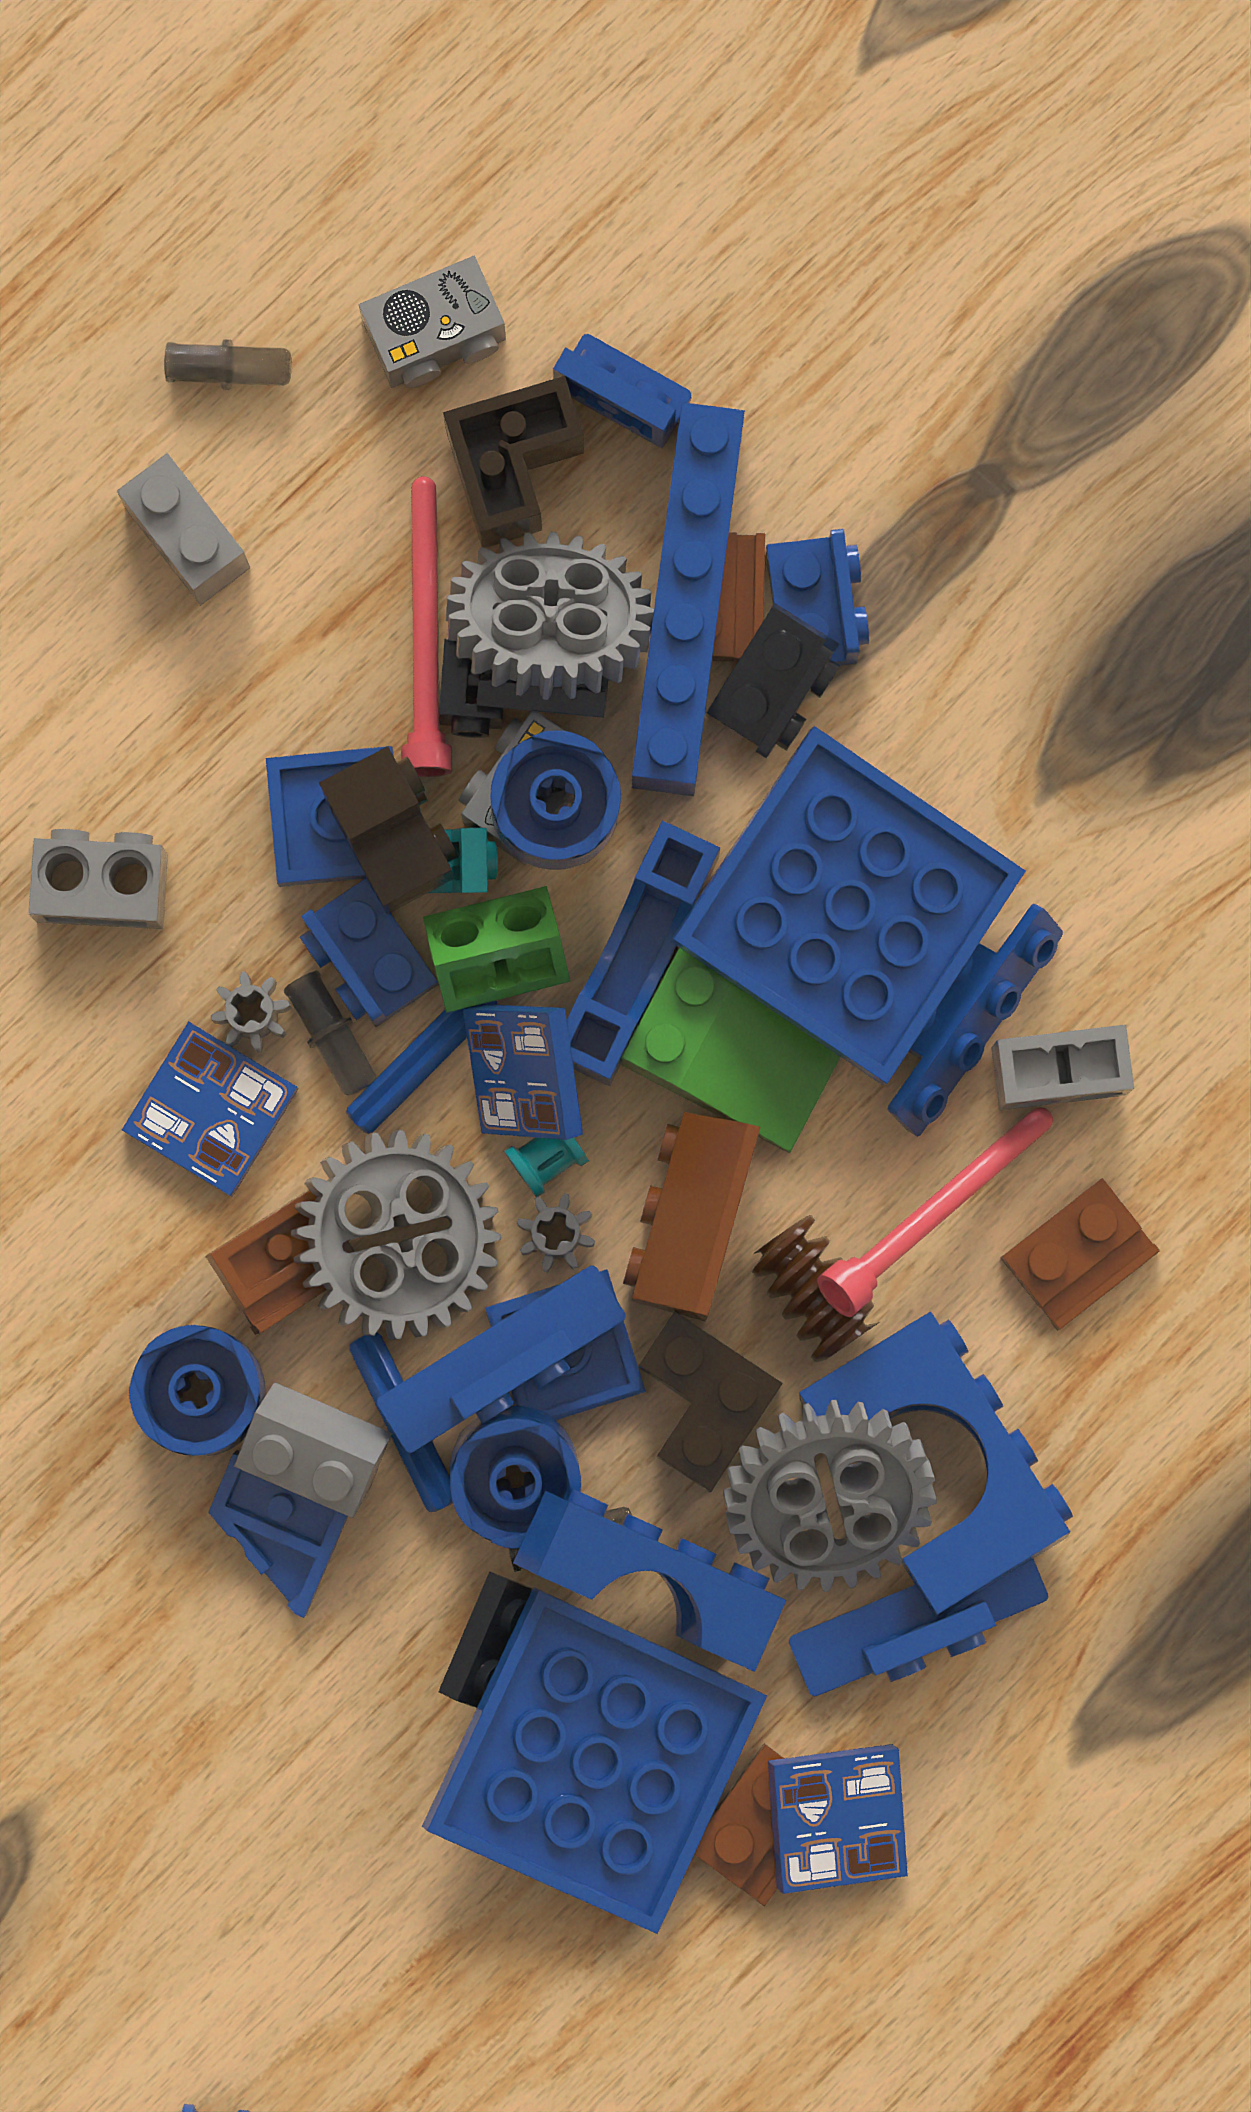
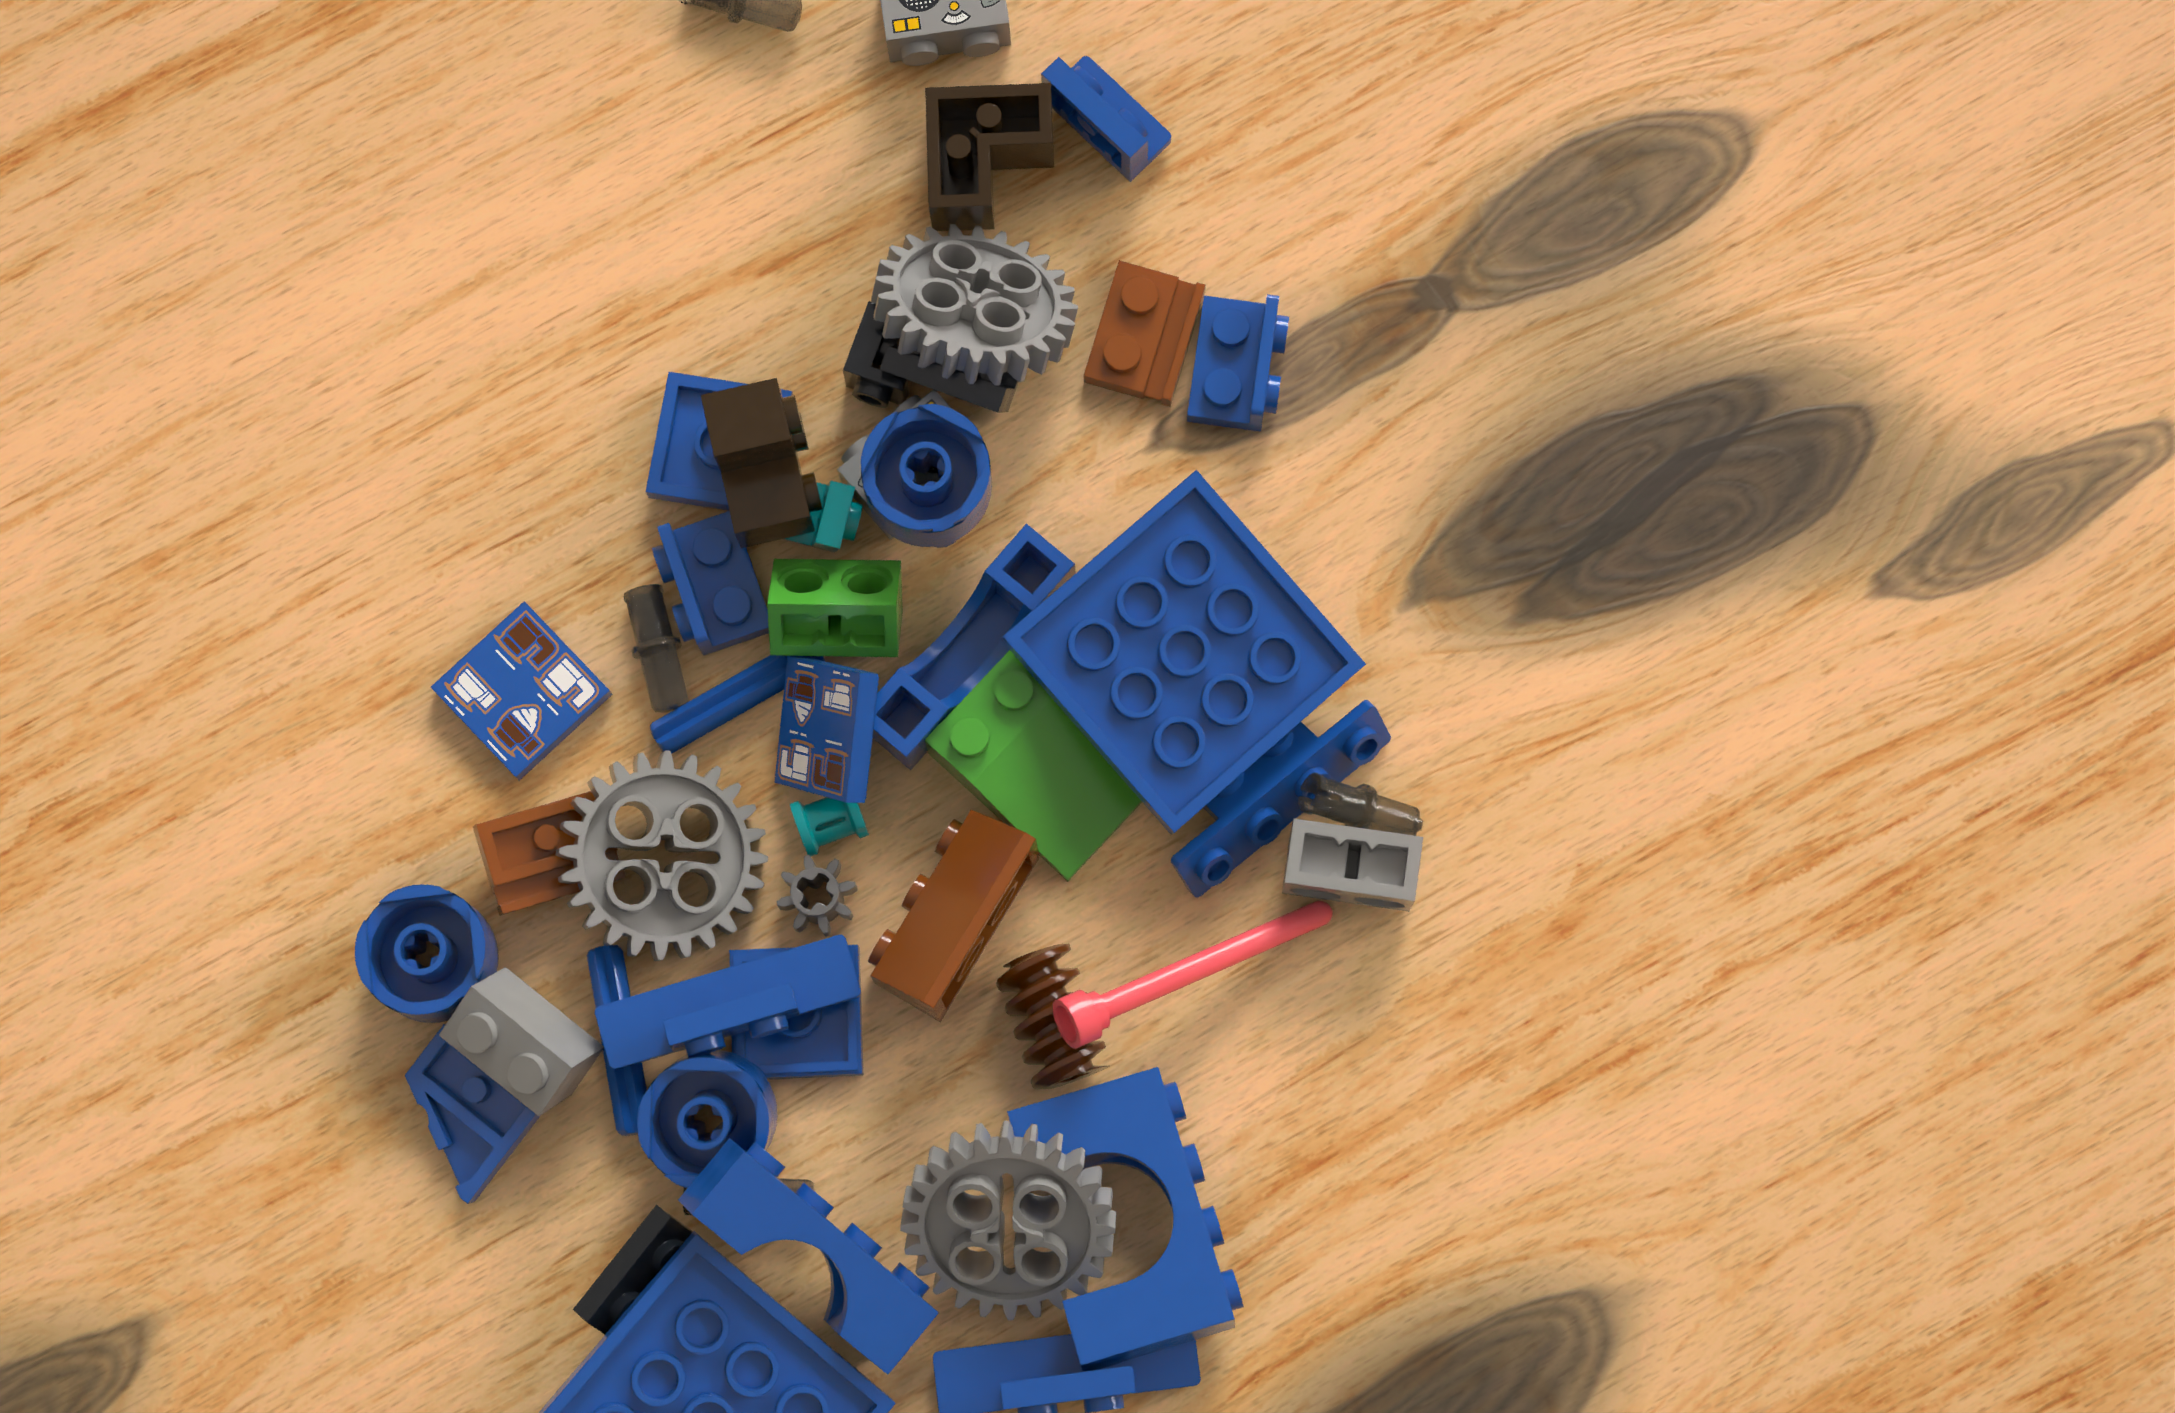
camera: 20 degrees right, 5 degrees down
light grey brick [29,829,168,929] -> none
light grey brick [117,453,250,606] -> none
light grey gear [211,971,292,1053] -> none
coral piece [401,476,452,777] -> none
blue arch [632,402,745,796] -> none
dark brown brick [638,1311,783,1492] -> none
black bracket [706,603,840,758] -> none
dark orange plate [1000,1178,1160,1331] -> none
none -> clear smoke axle [1298,772,1423,836]

